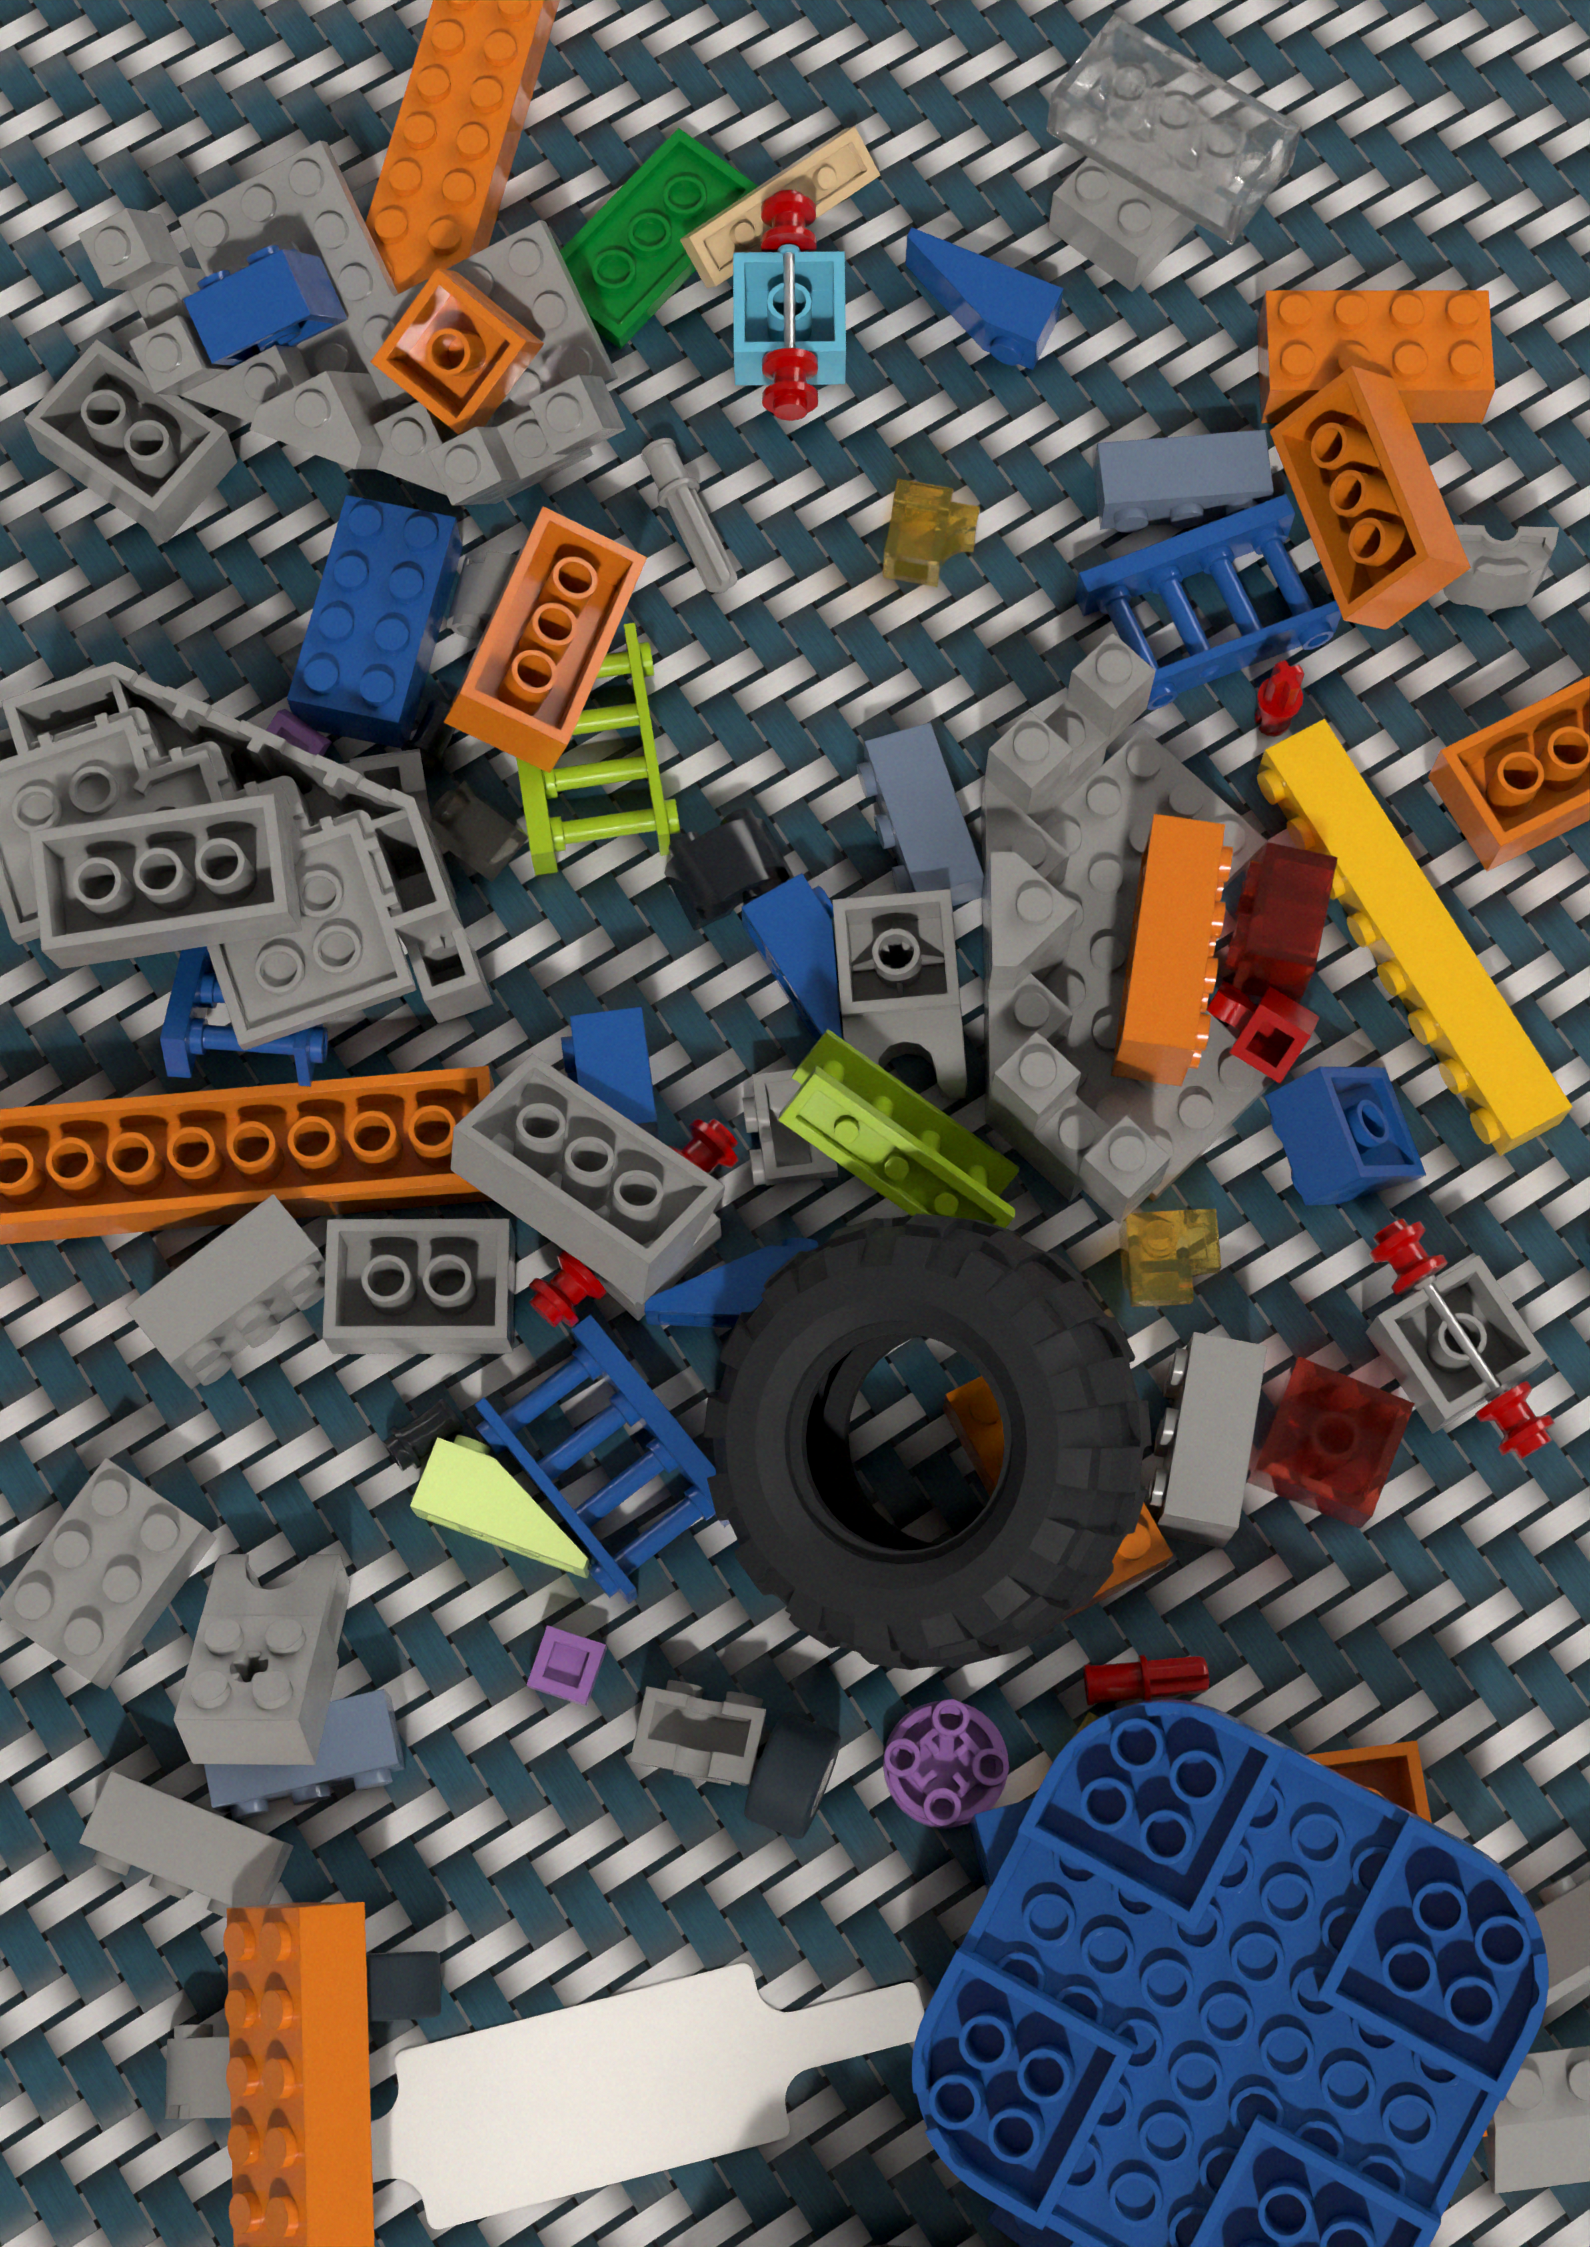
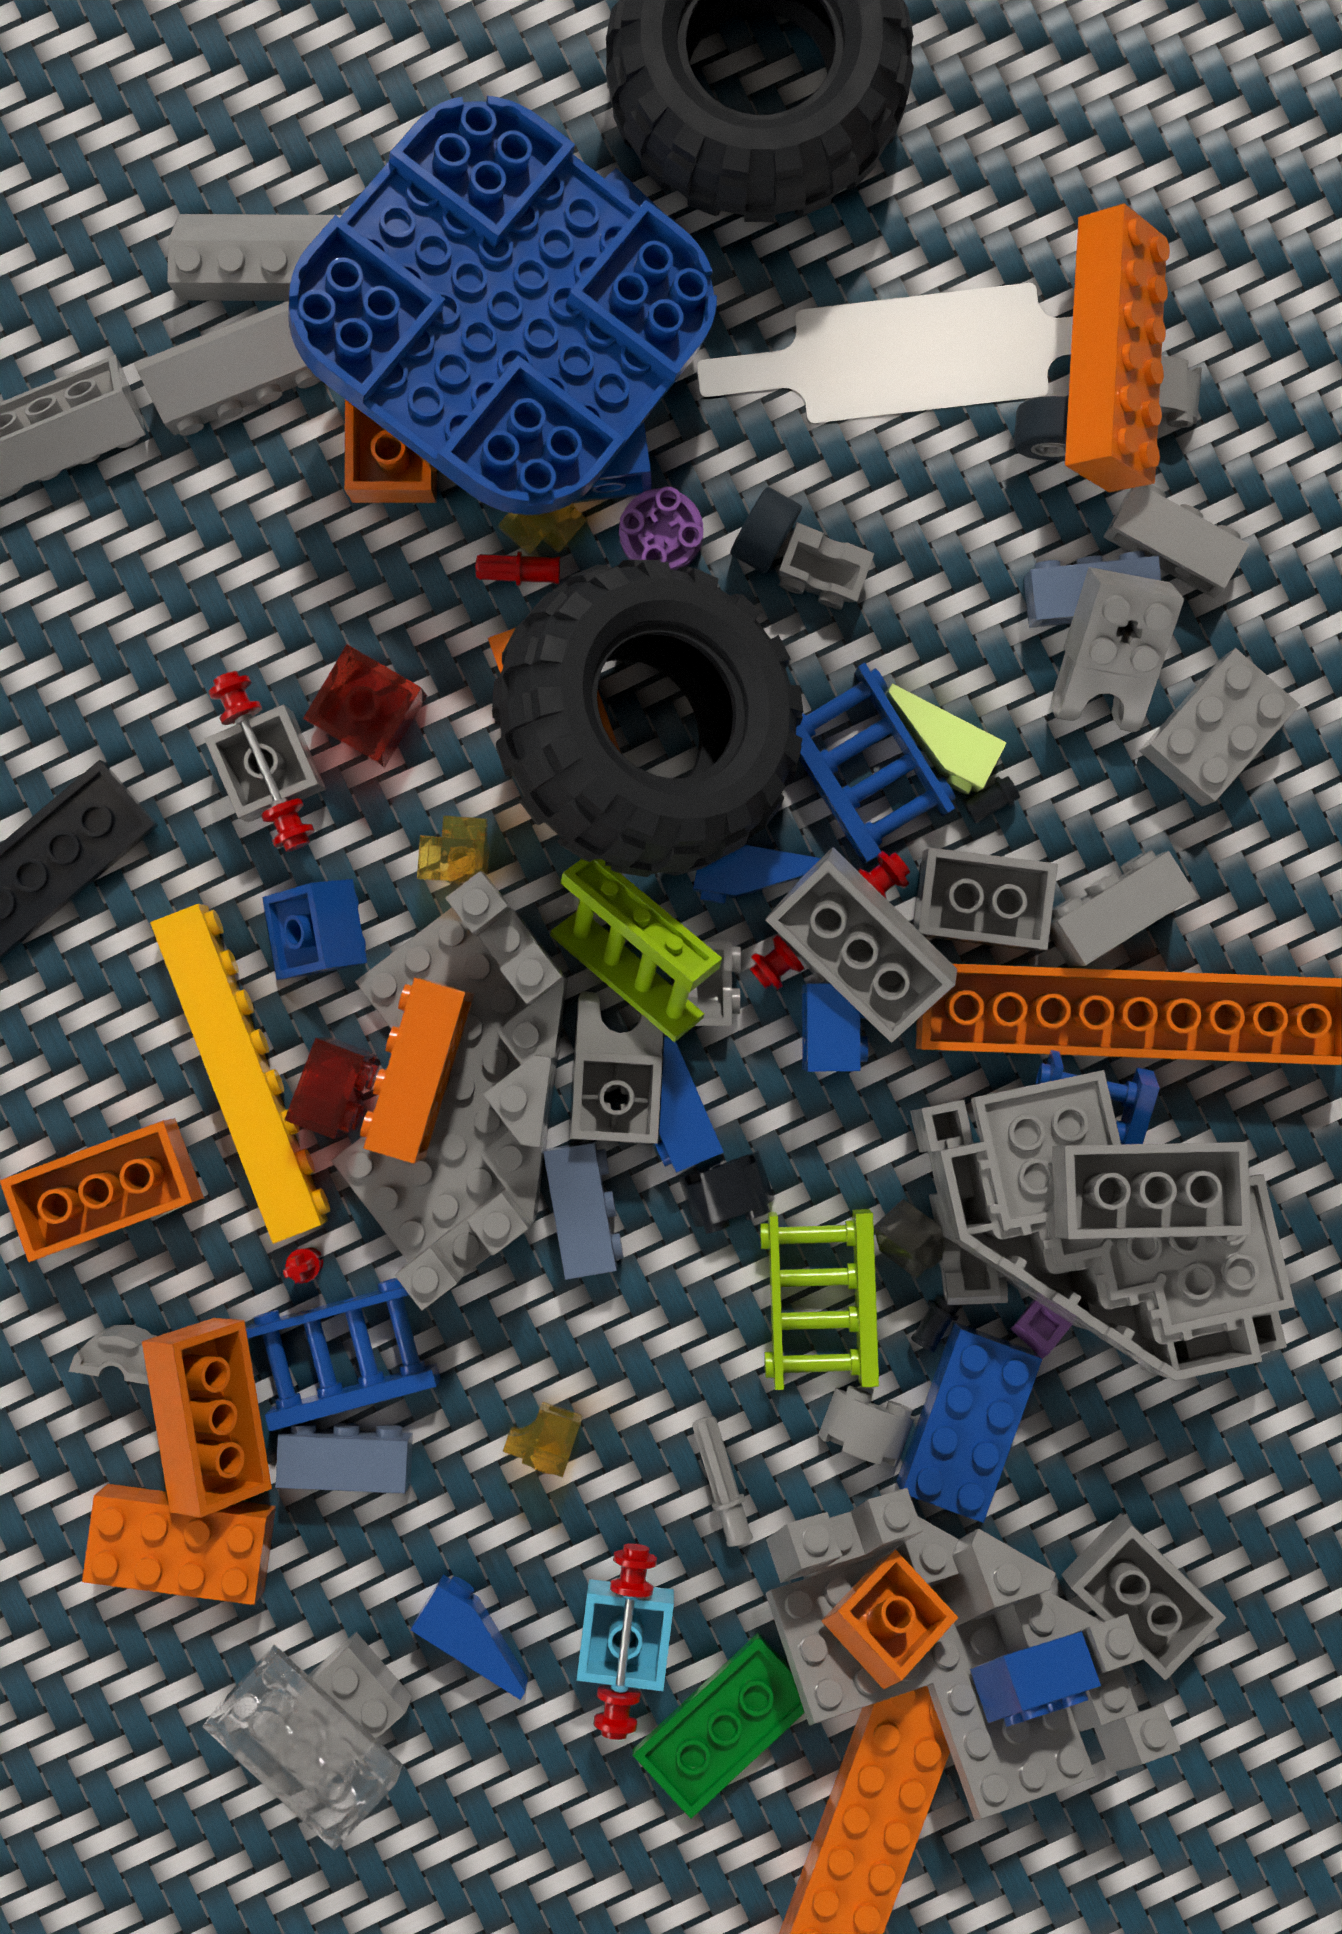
camera: 170 degrees left, 15 degrees up
orange brick [444,506,647,773] -> none
medium lavender plate [527,1625,607,1707] -> none
tan plate [680,126,880,288] -> none
light grey brick [1145,1332,1268,1548] -> none
red brick [1206,981,1320,1083] -> none

